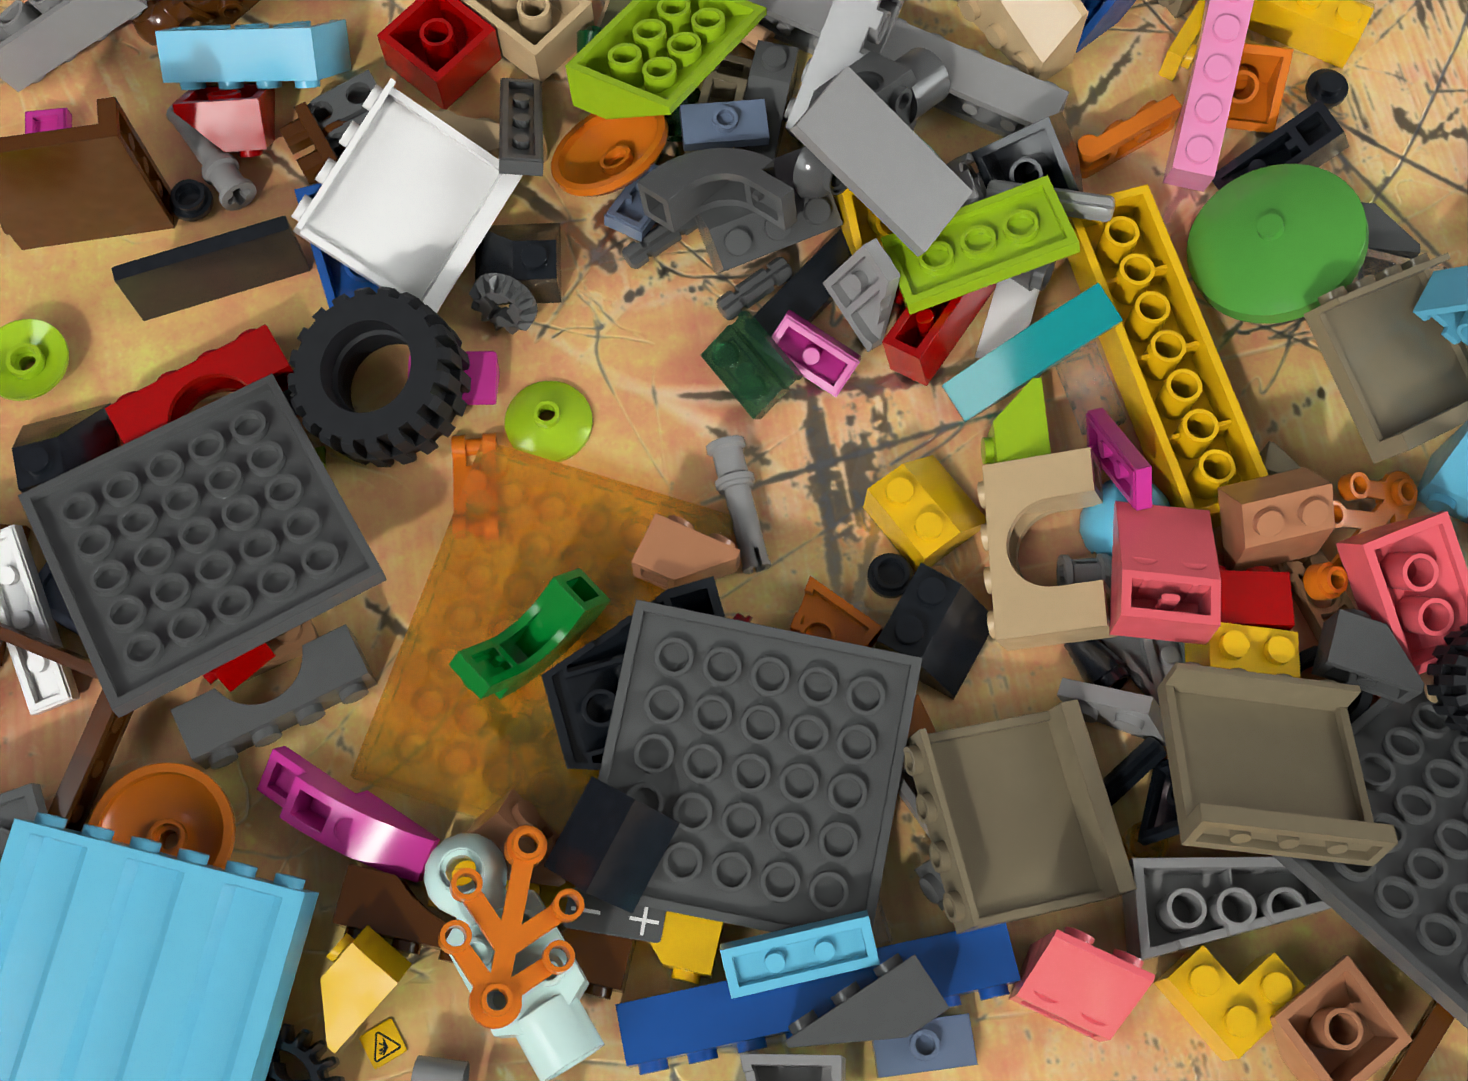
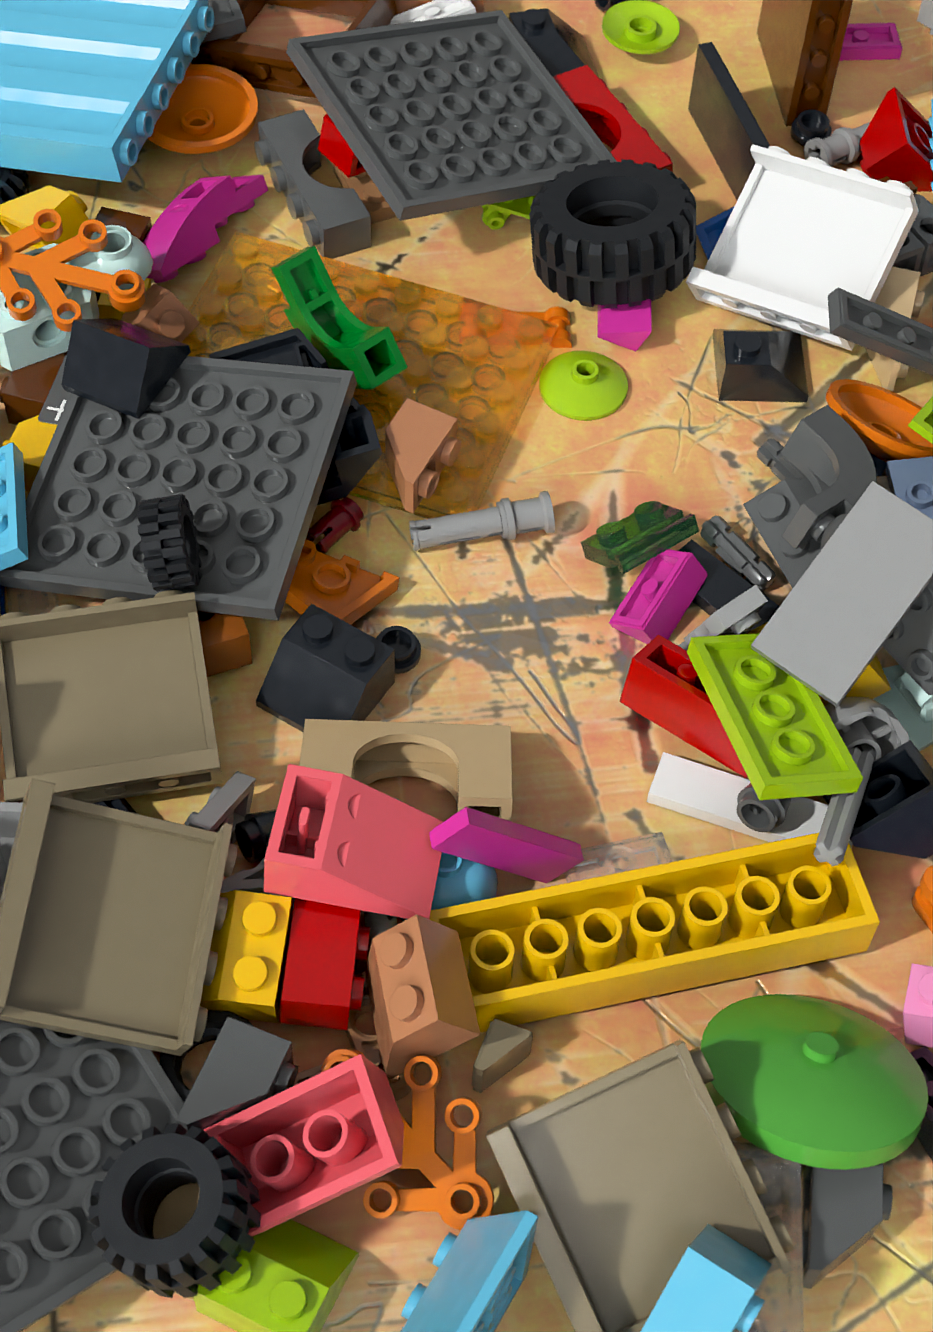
camera: 90 degrees right, 15 degrees down
dark grey gear [469,273,538,335] -> none
yellow slope [863,455,986,571] -> none
teal slope [942,283,1123,423] -> none
lime slope [981,377,1051,464] -> none
none -> black tyre [137,494,201,592]

